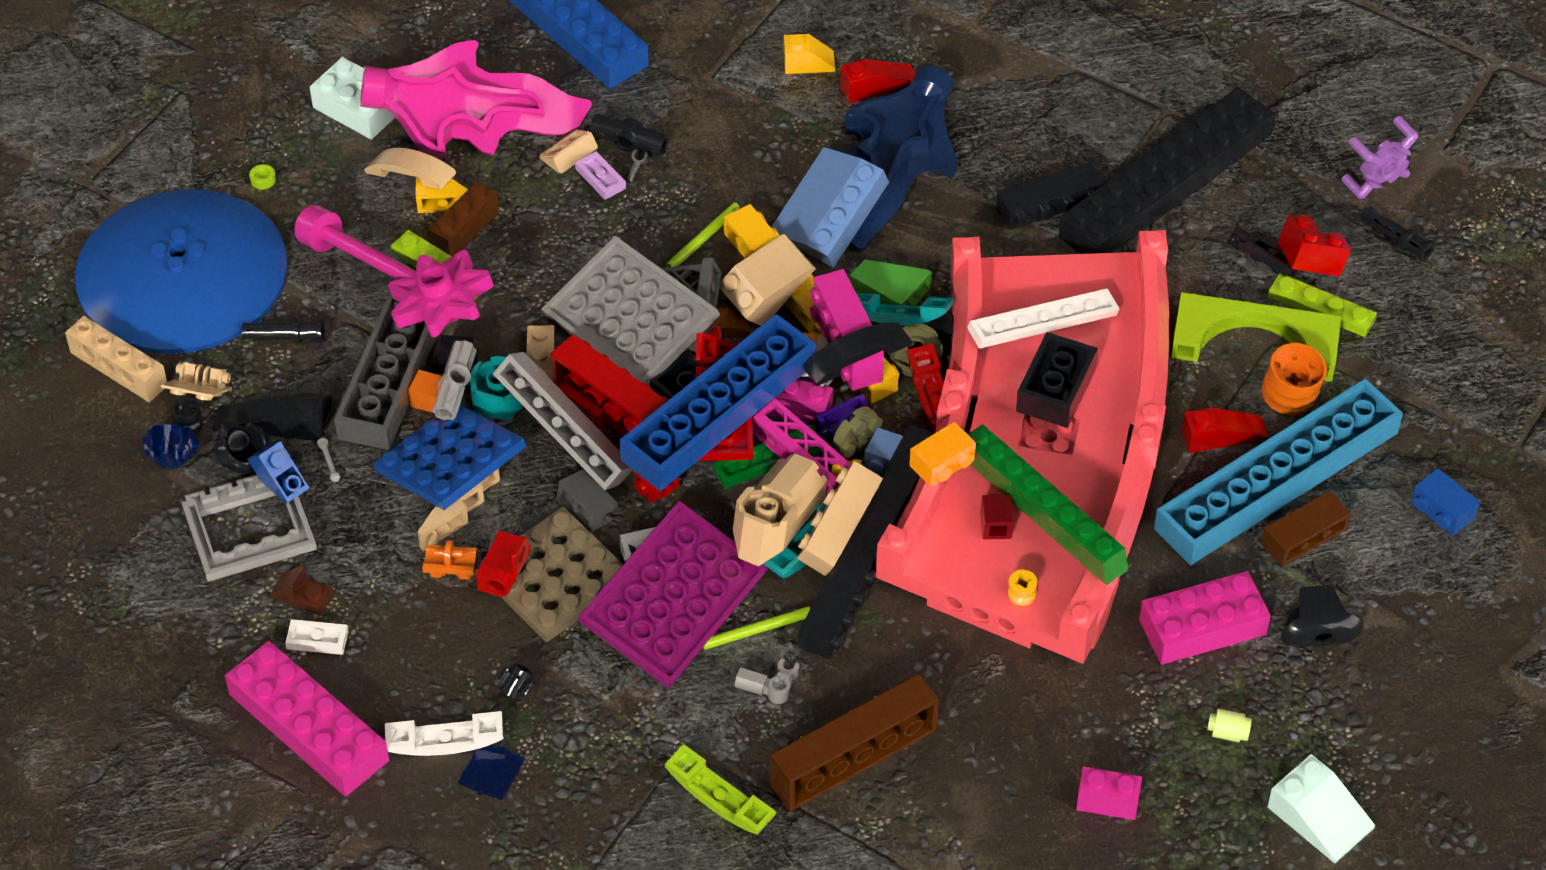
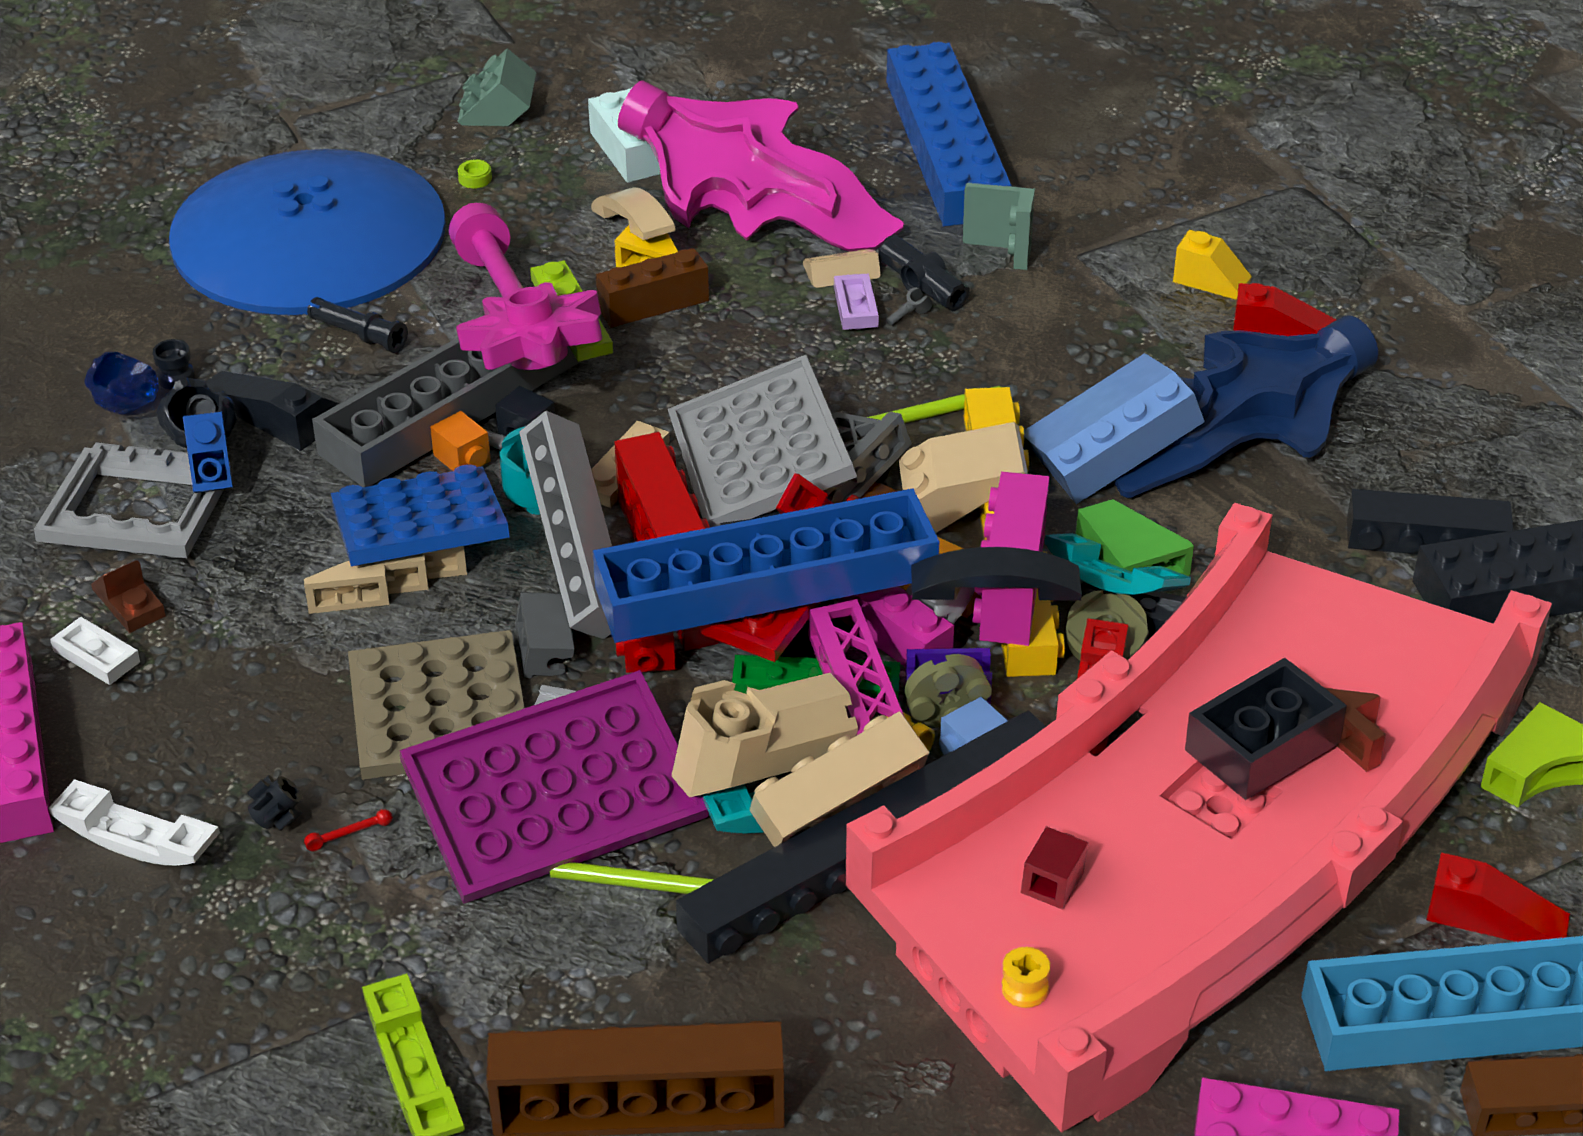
camera: 30 degrees right, 10 degrees down
tan brick [65,316,167,403] -> none
tan hinge [161,361,232,400] -> none
light grey hinge [317,438,341,482] -> none
orange hips [422,540,477,580] -> none
light grey piece [432,340,477,420] -> none
clear blue piece [458,745,525,801] -> none
red piece [476,530,532,597] -> none
red tile [558,382,605,431] -> none
light grey bar [735,659,799,704] -> none
light orange piece [910,421,976,487] -> none
white plate [967,289,1120,349] -> none
green brick [968,424,1128,585] -> none
none -> red hinge [304,809,393,851]
none -> sand green slope [458,48,536,126]
none -> sand green bracket [963,183,1035,270]
none -> copper slope [1325,688,1386,772]

